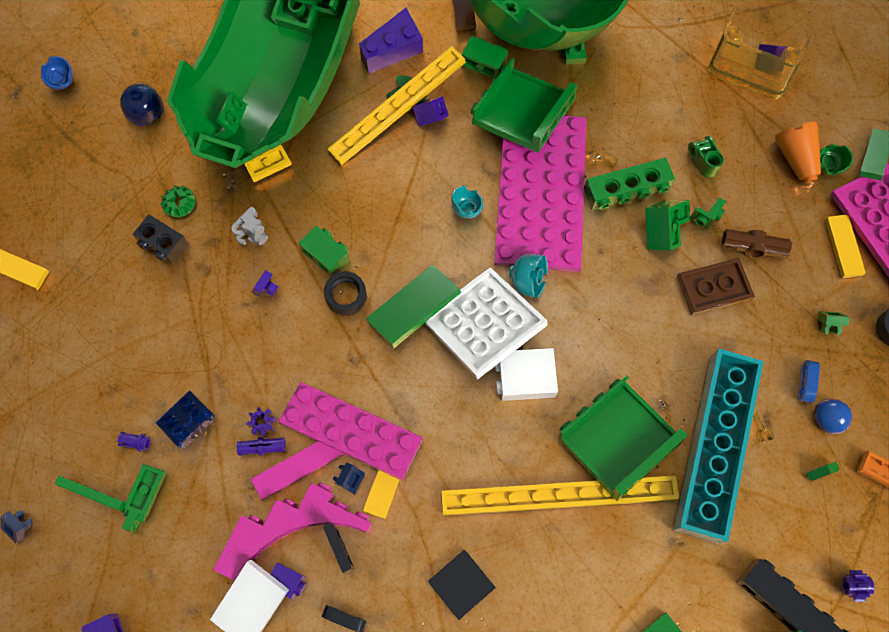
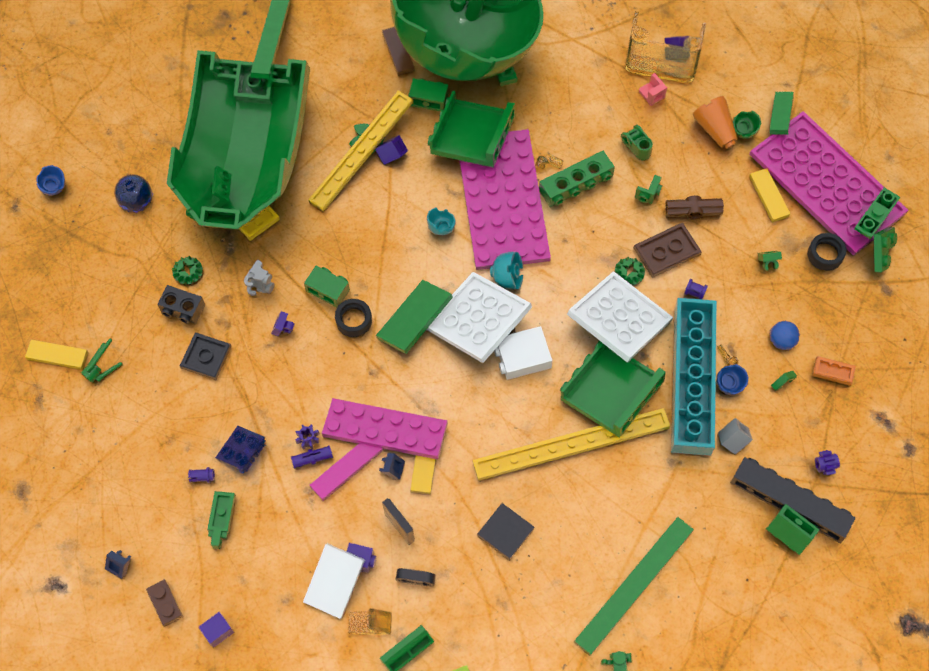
camera: 10 degrees left, 5 degrees down
green tile [55,475,125,512] -> none
dark pink arch [213,482,373,581] -> none
dark purple wedge [359,7,423,73] -> none
green panel [645,199,690,251] -> none
blue beam [798,360,820,403] -> none
none -> green plant [81,338,123,383]
none -> reddish brown plate [146,579,183,627]
none -> black tile [180,332,232,380]
none -> white plate [567,271,673,363]
none -> green gear [615,256,645,285]
none -> coral panel [639,73,667,106]
none -> dark purple bush [684,279,708,299]
none -> blue hair [716,364,749,395]
none -> light grey panel [718,418,753,454]

